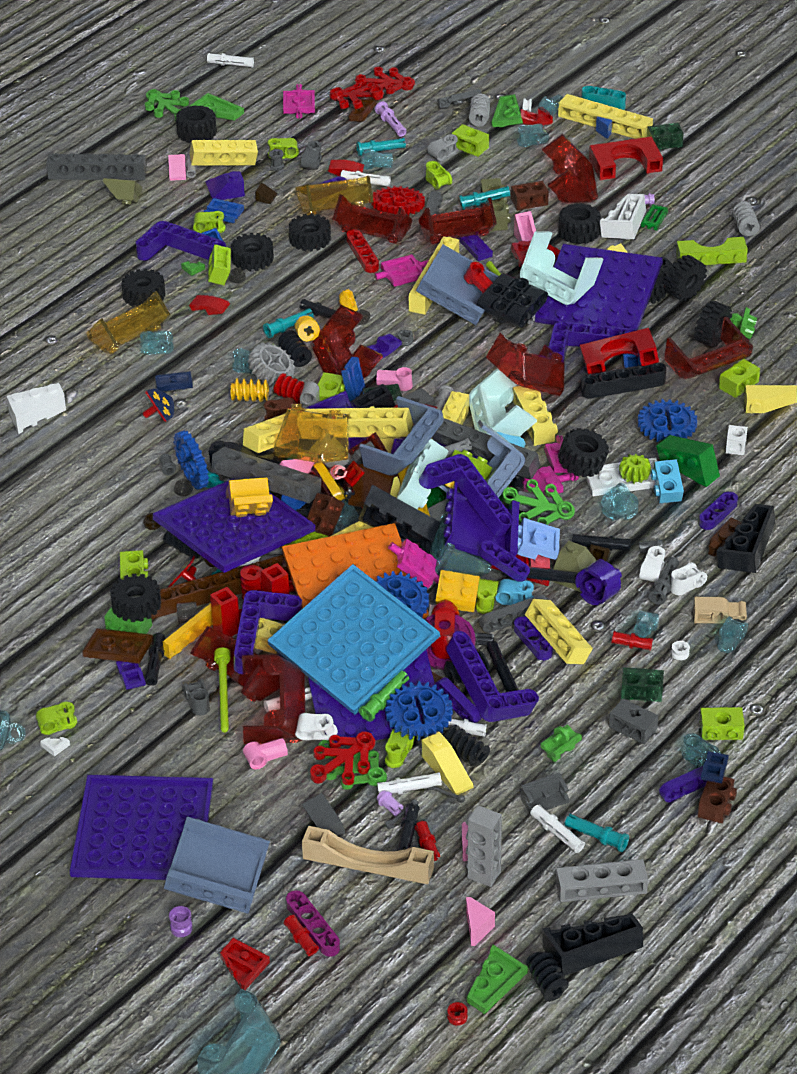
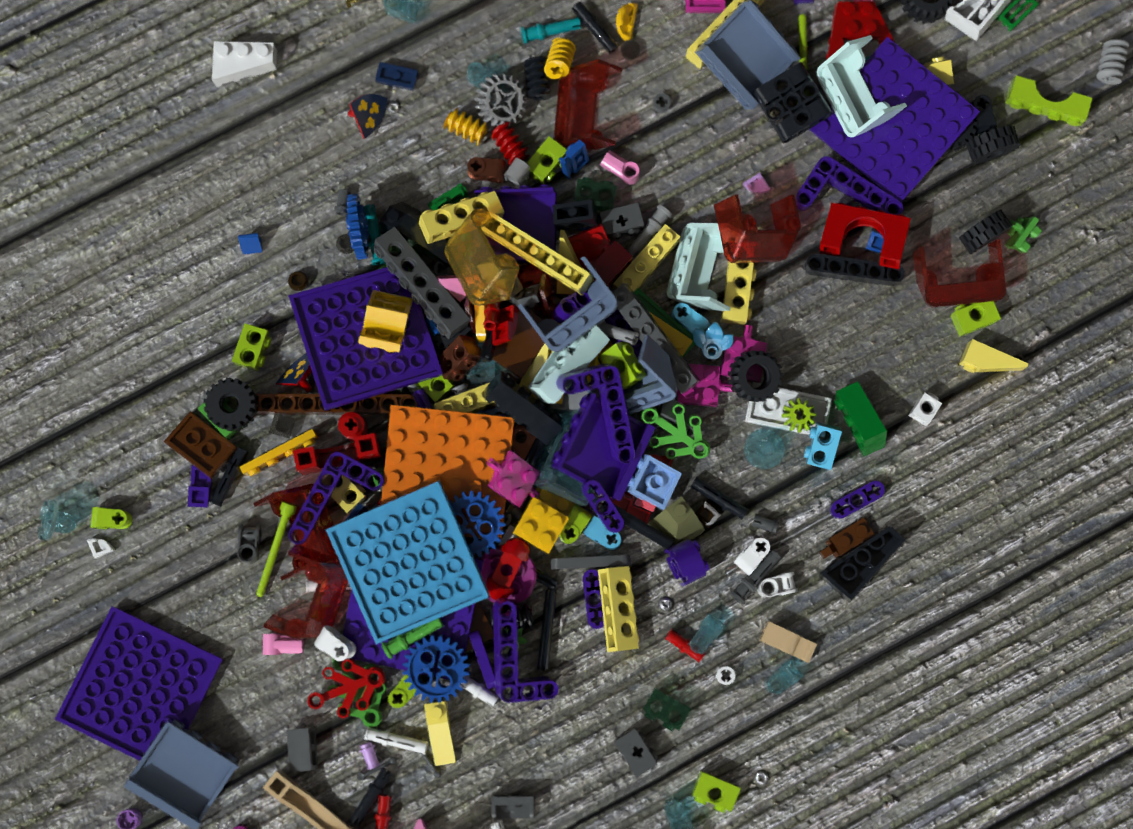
camera: 20 degrees right, 40 degrees up
dark purple slope [363,334,402,362] -> none
black piece [445,725,490,767] -> none
red piece [464,261,493,293] -> none
bright green hips [541,725,582,762] -> none
blue gear [638,399,697,442] -> none
none -> blue slope [238,233,262,254]
none -> dark azure plate [693,322,733,359]

